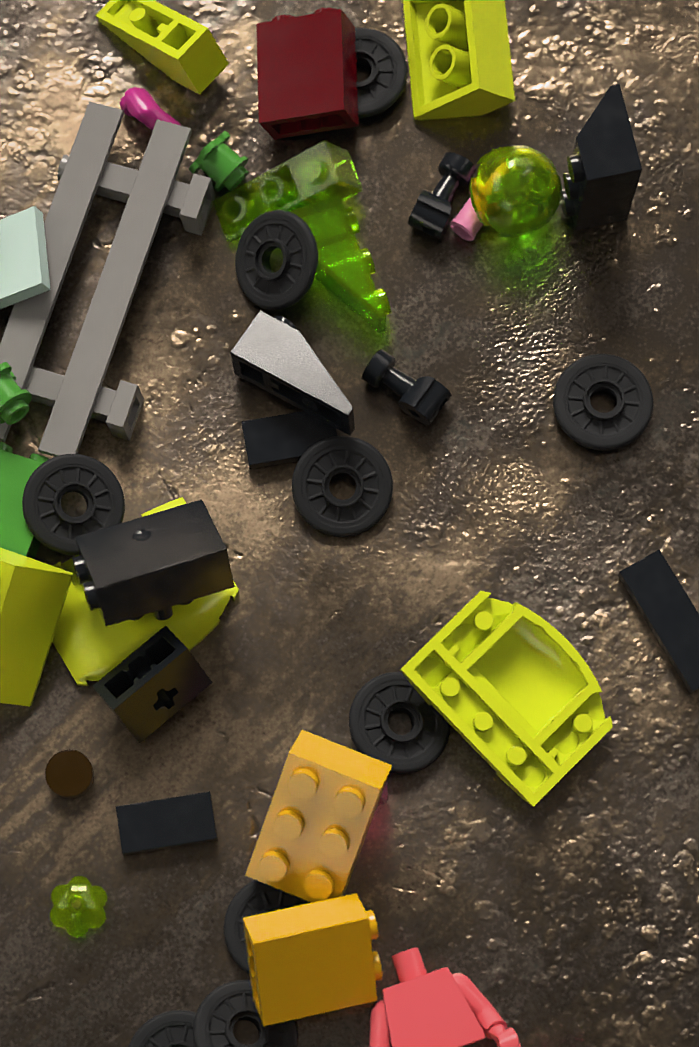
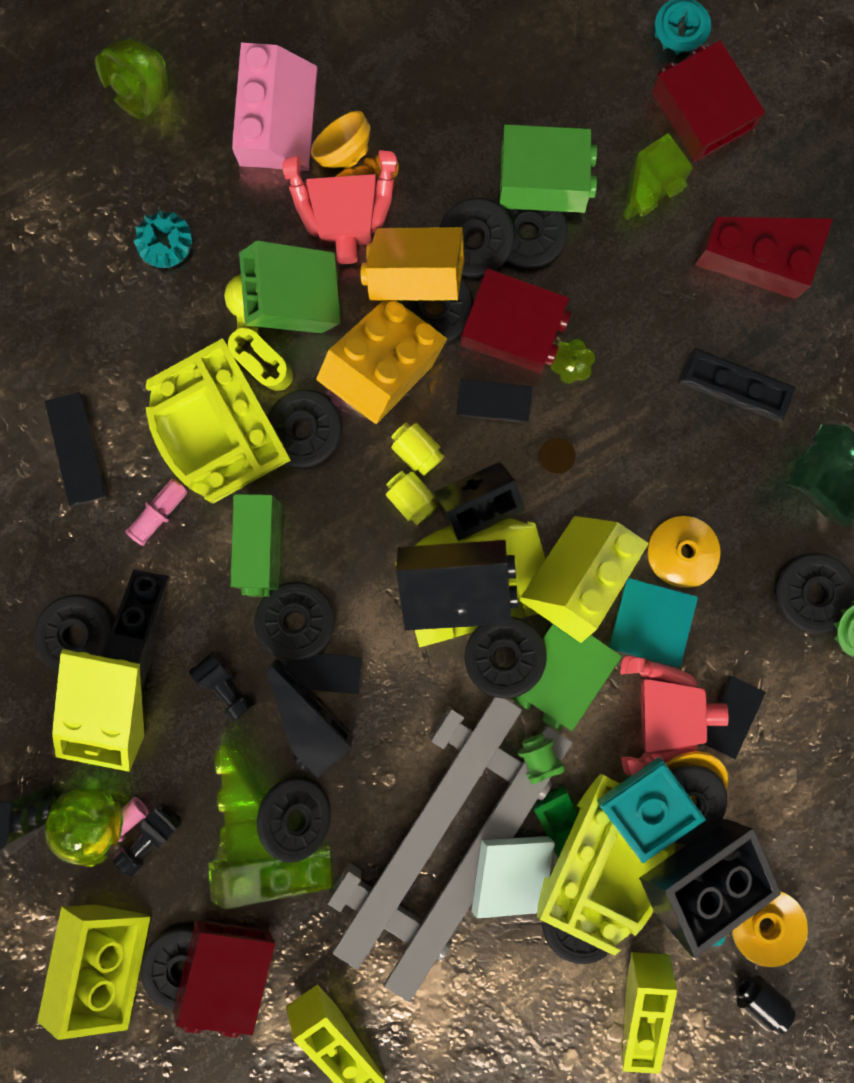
camera: 165 degrees left, 10 degrees up
dark pink arm [120,87,181,131] -> none
bright green brick [189,131,249,191] -> none
none -> neon yellow slope [52,649,144,772]
none -> black slope [101,569,169,692]
none -> bright pink axle [125,479,188,546]
none -> teal gear [134,209,192,268]
none -> neon yellow beam [224,274,293,391]
none -> bright green brick [231,494,282,597]
none -> bright green brick [239,240,341,333]
none -> neon yellow brick [386,471,439,526]
none -> neon yellow brick [391,422,445,476]
none -> dark red brick [460,268,571,374]

